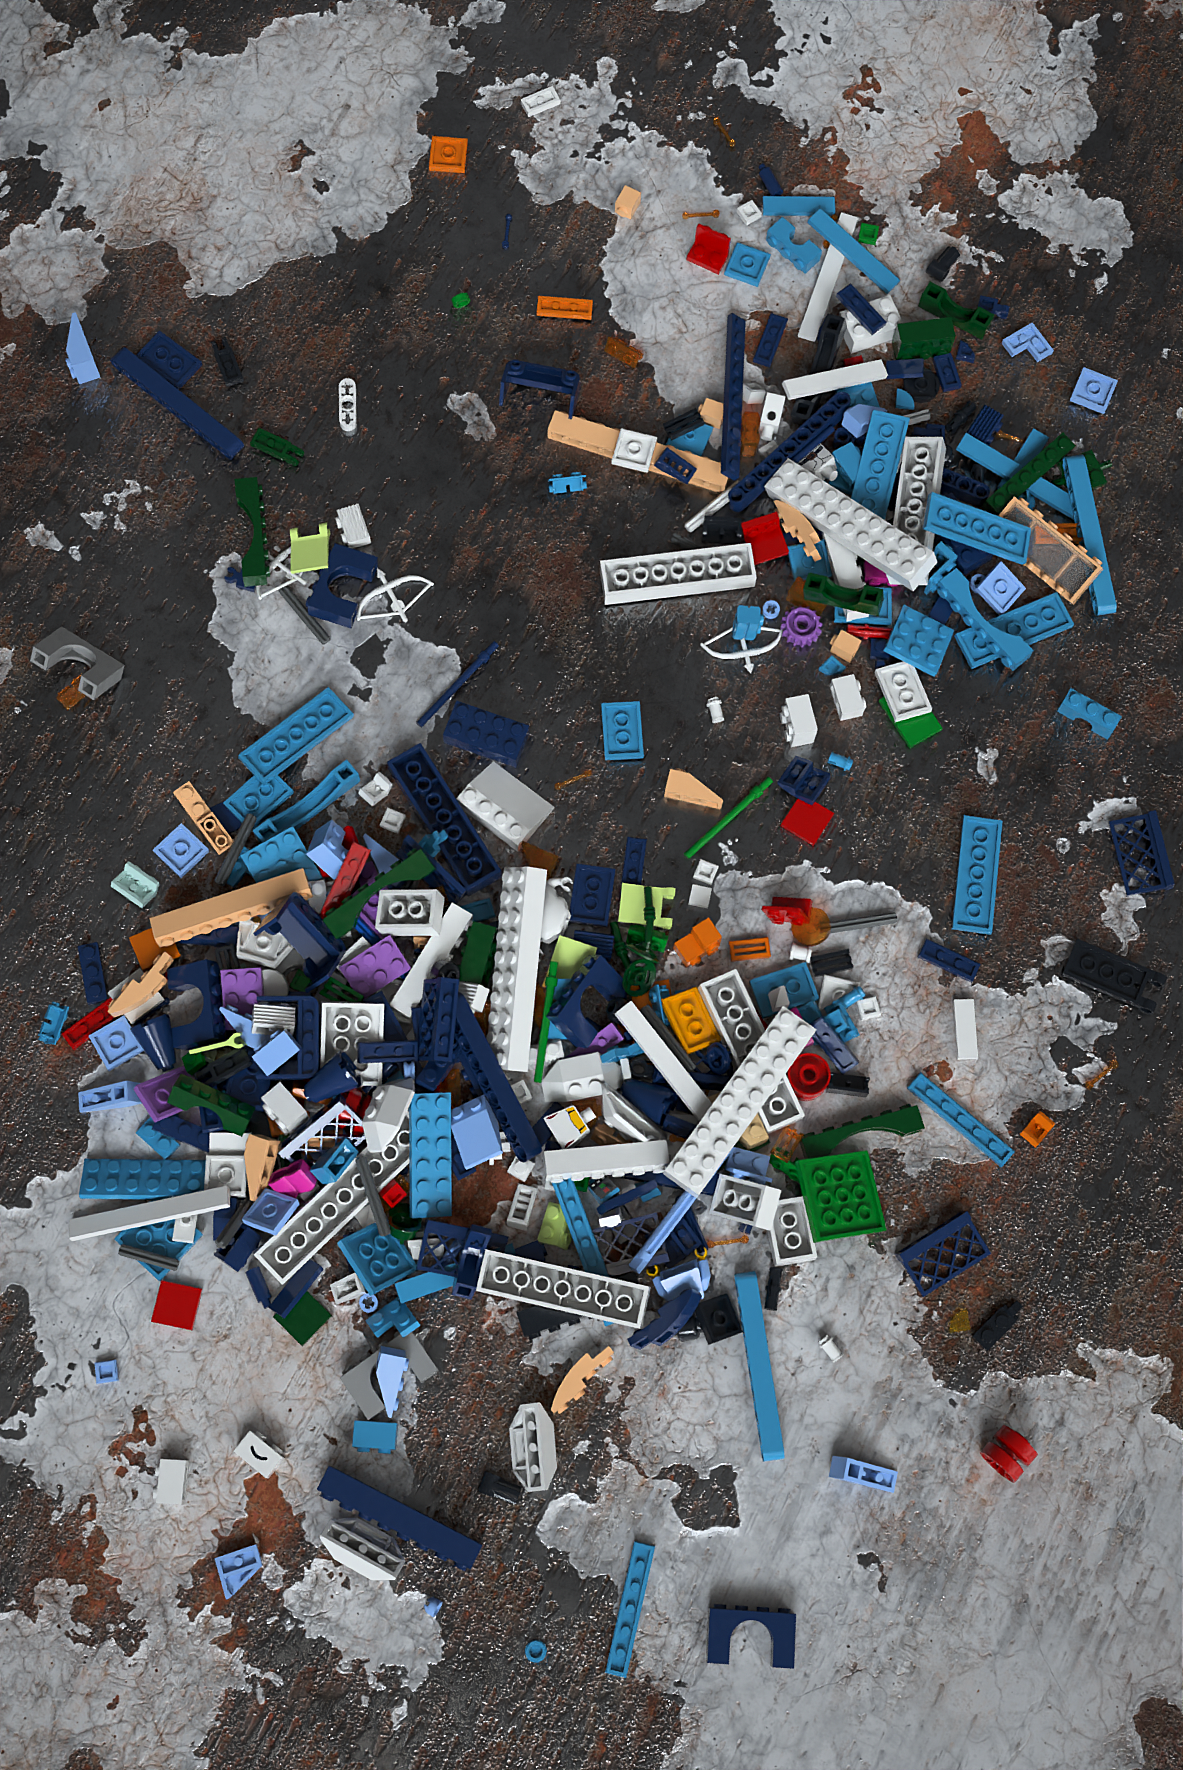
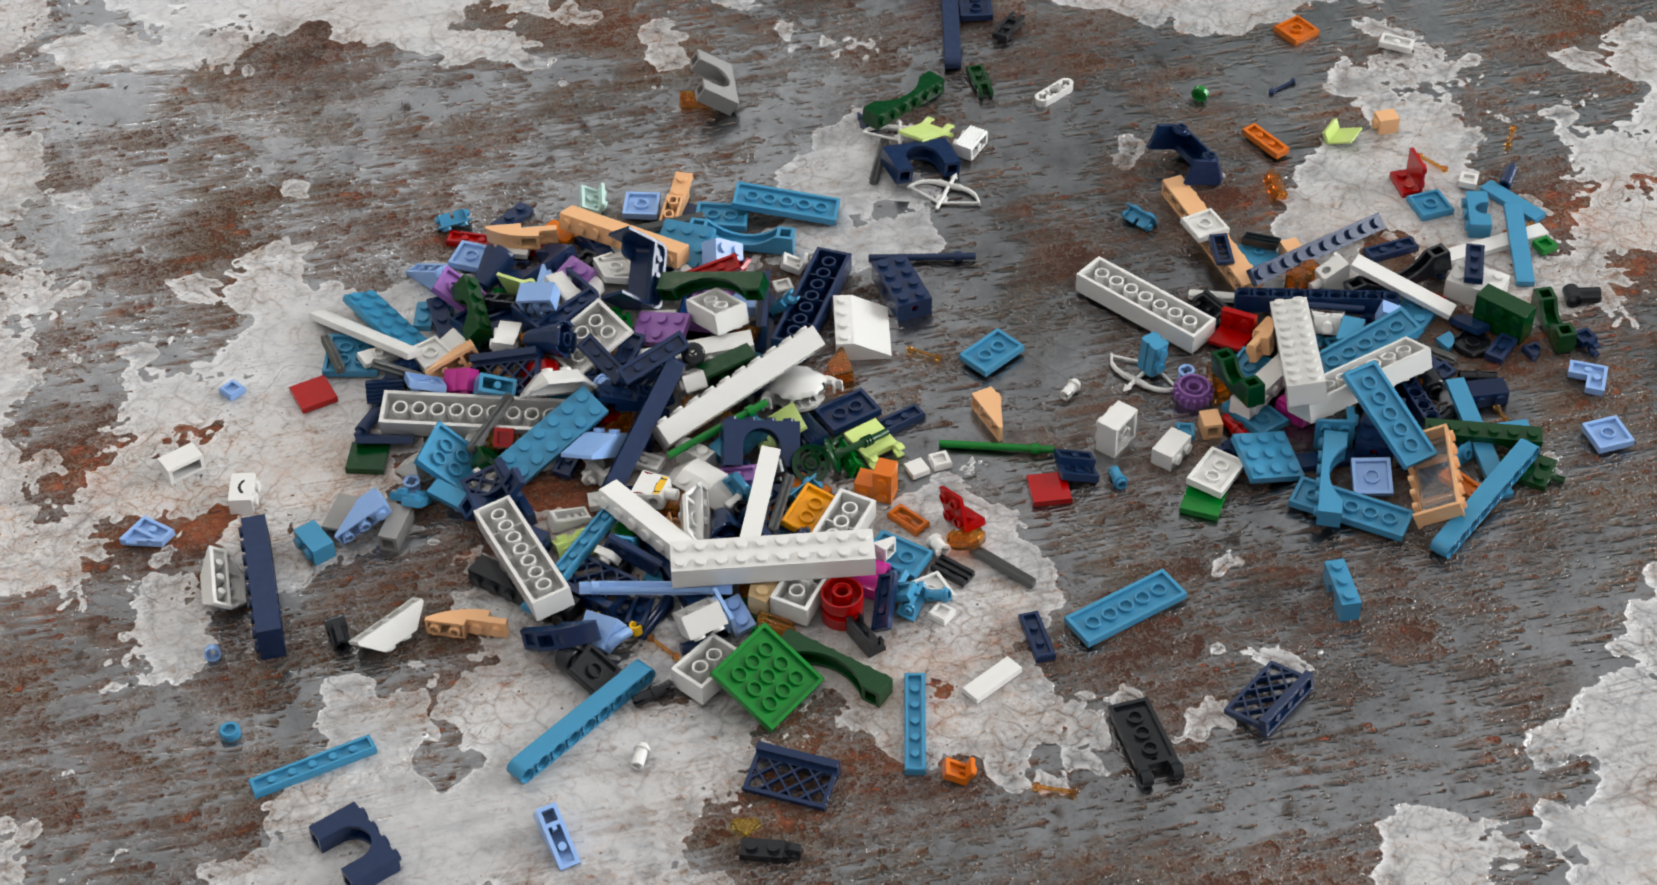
camera: 55 degrees right, 30 degrees down
none -> yellowish green piece [1322,118,1362,145]

